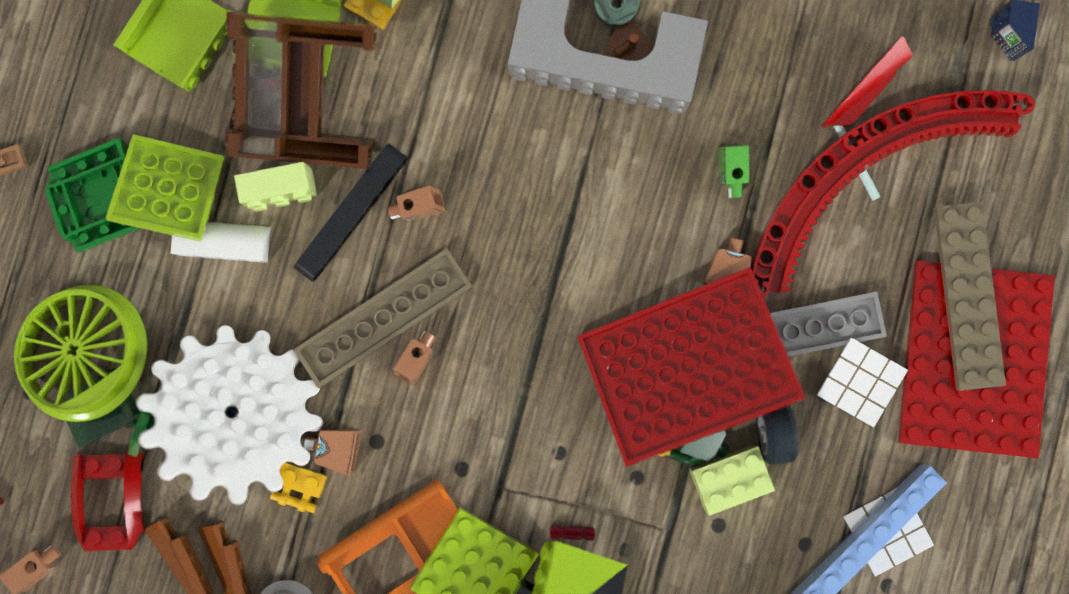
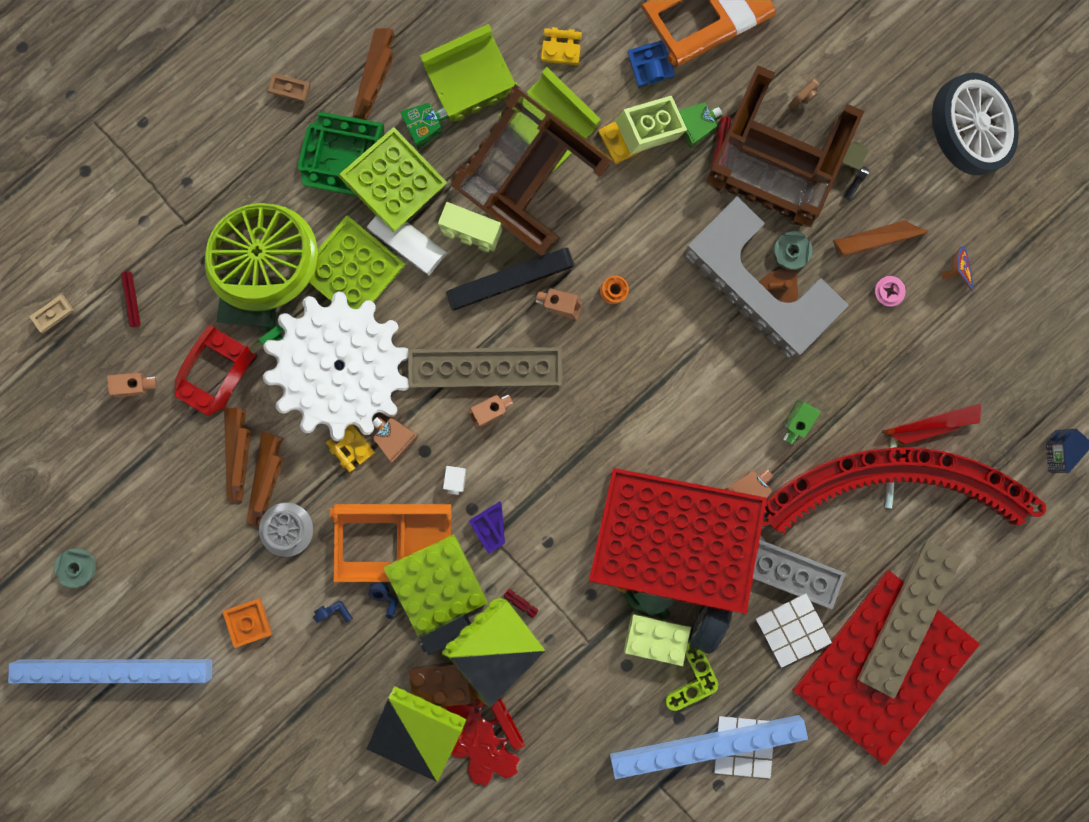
camera: 30 degrees right, 0 degrees up
none -> lime plate [309,215,406,309]
none -> dark orange wedge [353,28,395,120]
none -> green torso [400,103,449,149]
none -> white brick [443,466,467,495]
none -> dark purple wing [469,501,505,554]
none -> orange wheel [600,276,629,305]
none -> lime beam [665,640,719,711]

